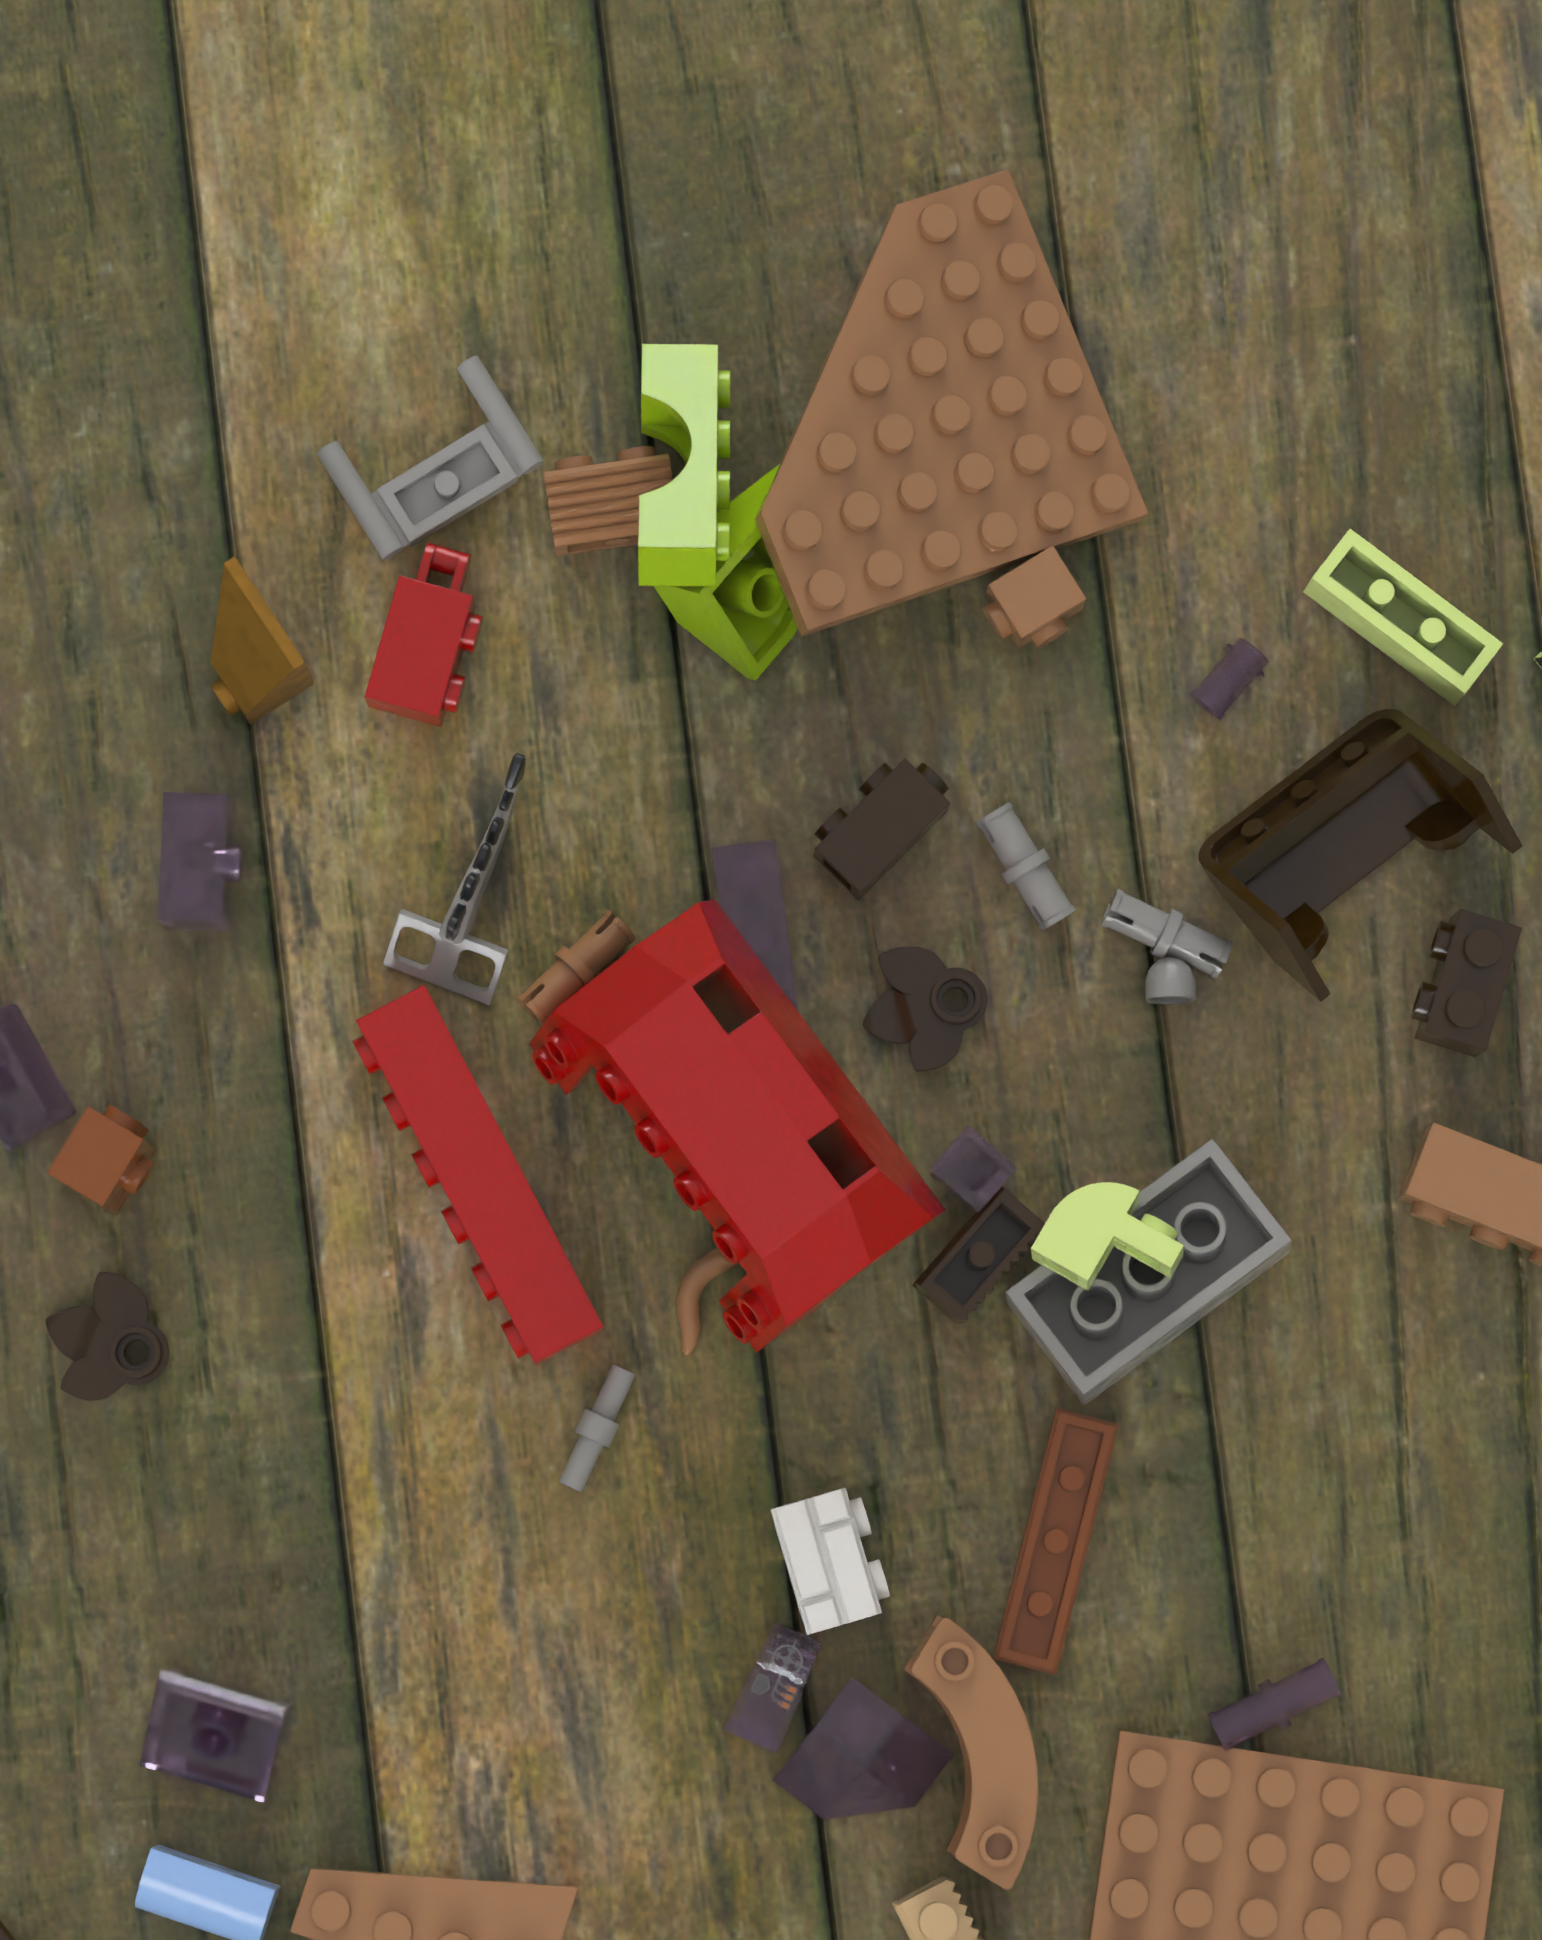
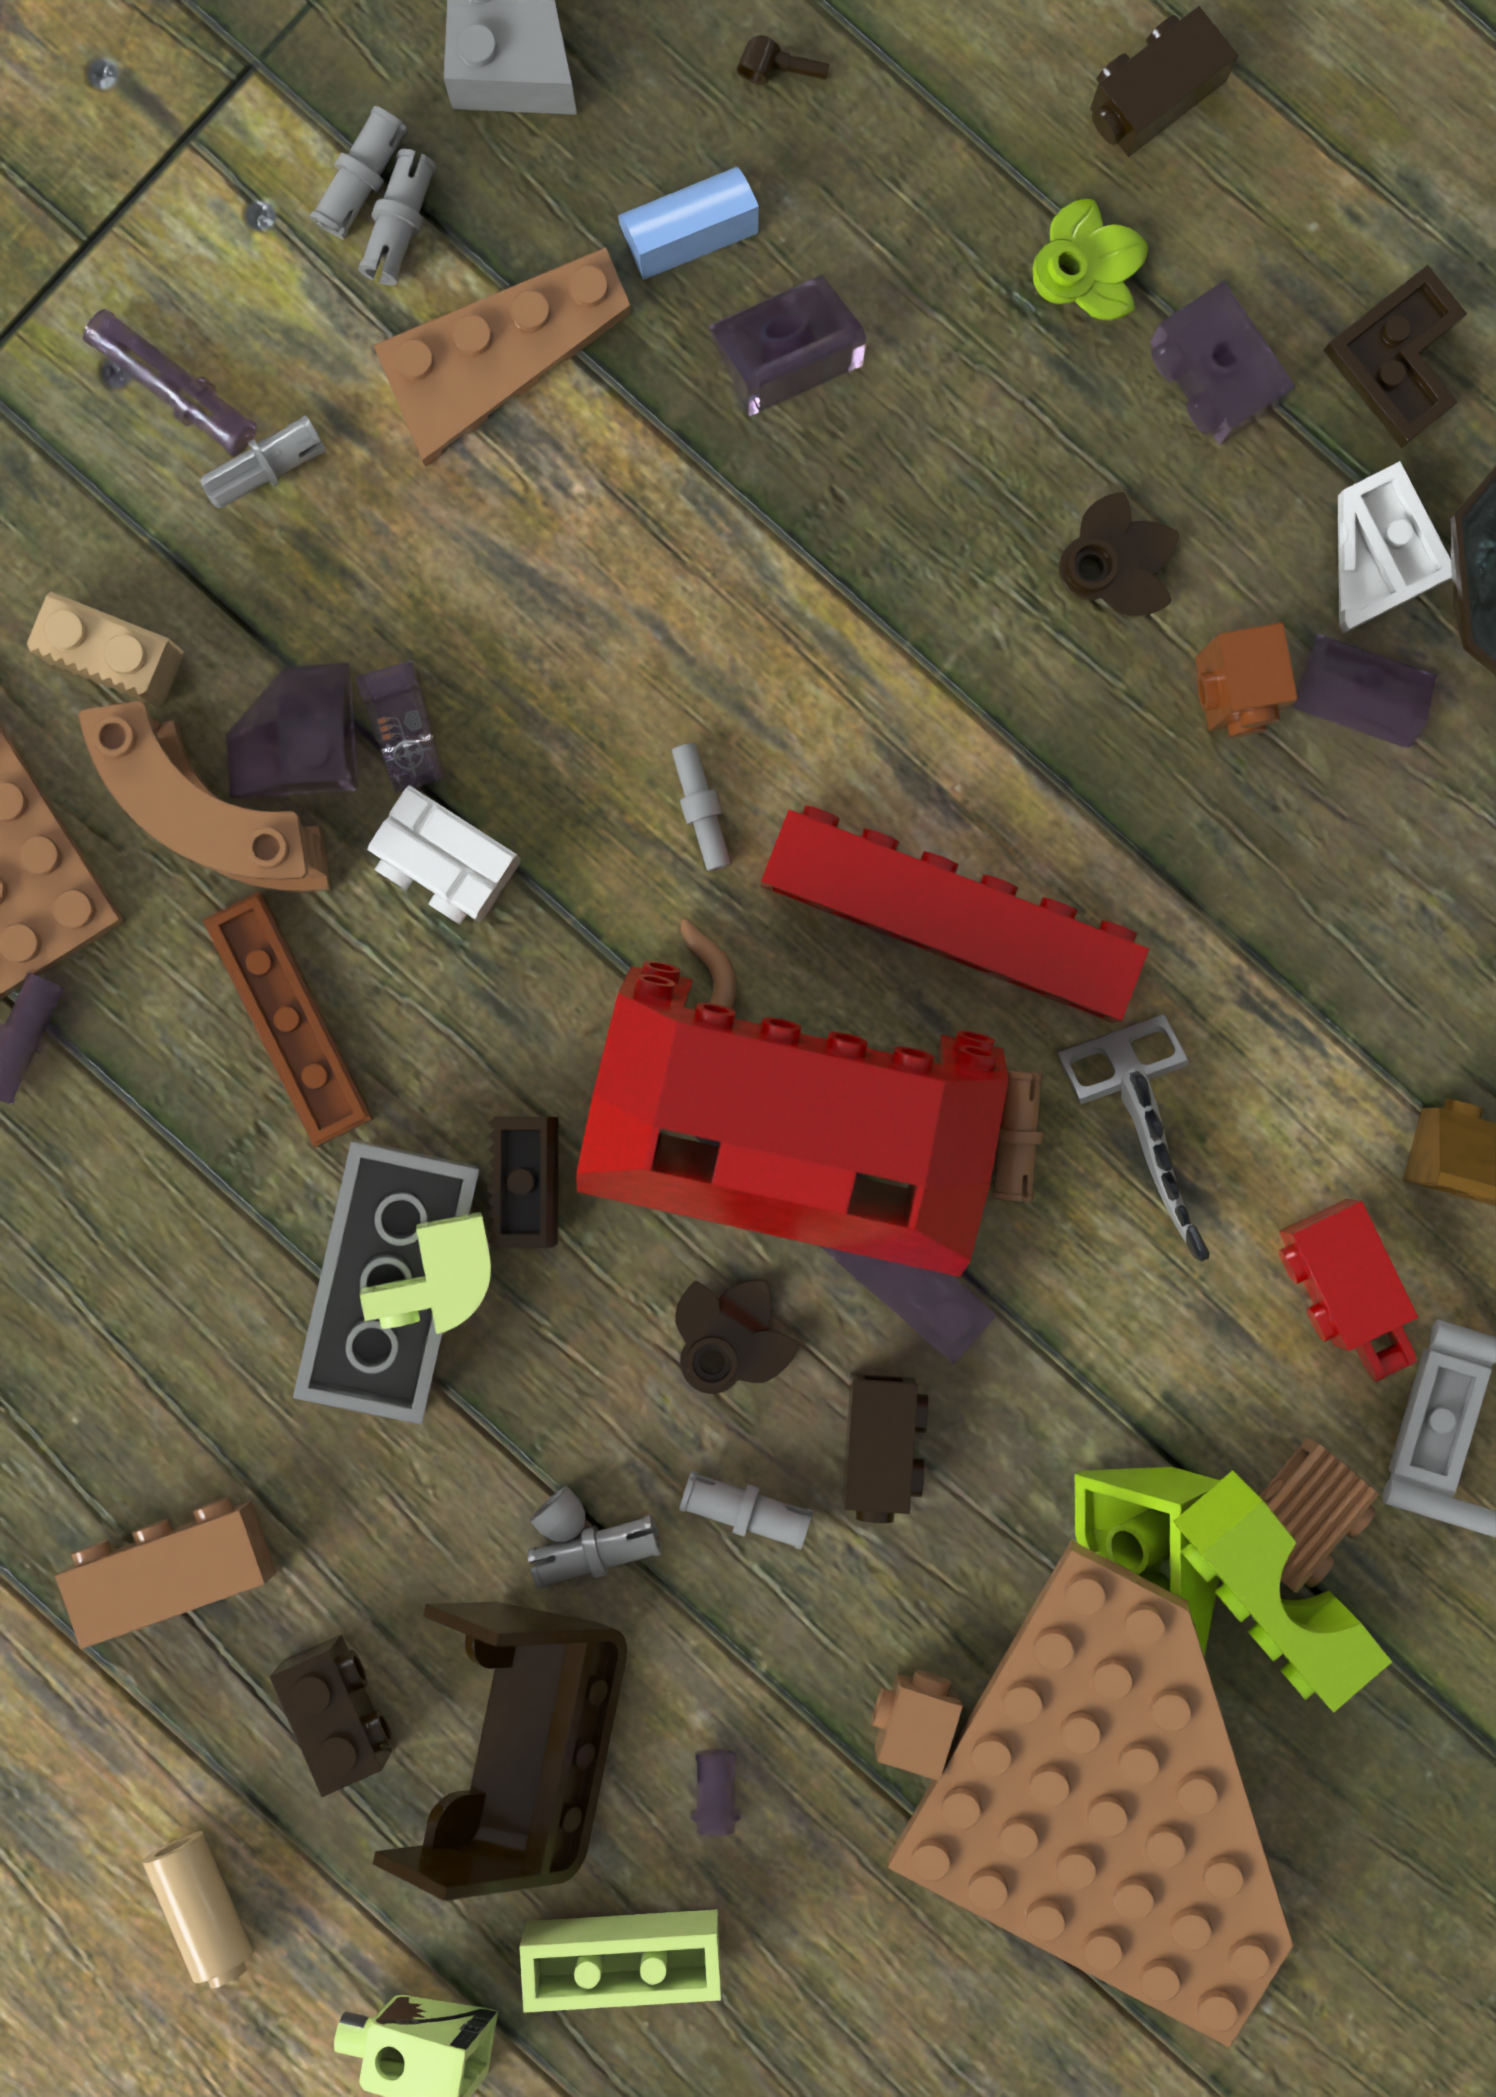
camera: 140 degrees right, 5 degrees up
clear purple brick [157,792,242,931] -> none
leg [929,1125,1017,1212] -> none

